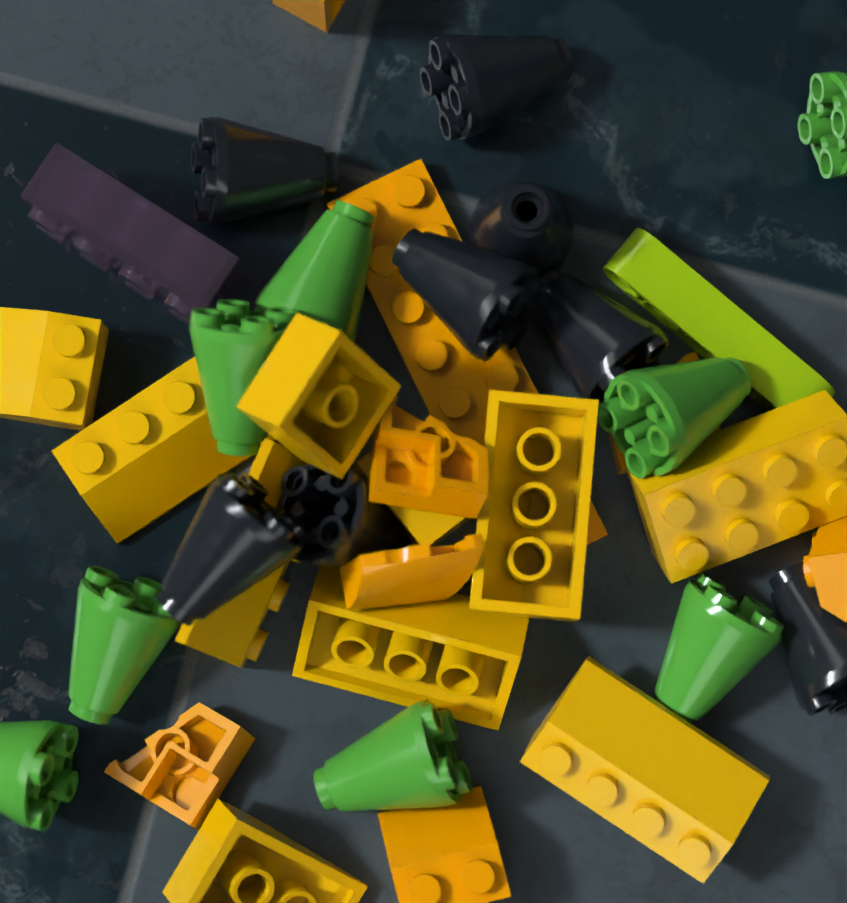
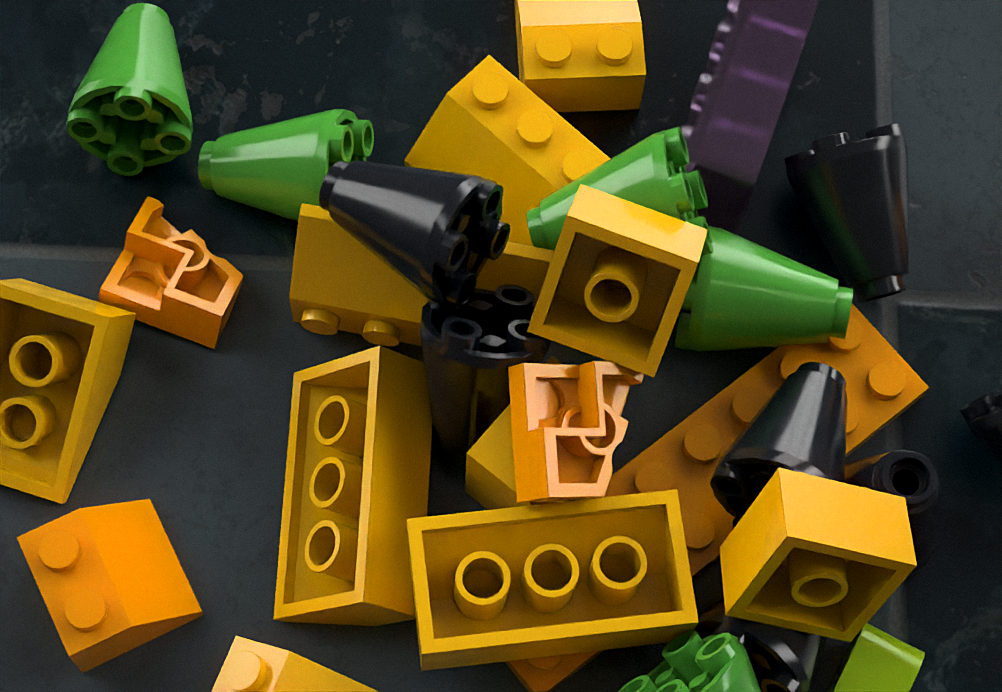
camera: 80 degrees right, 15 degrees down
bright green cone [314,699,473,812] -> none
light orange slope [340,534,484,611] -> none
none -> yellow brick [719,468,917,642]

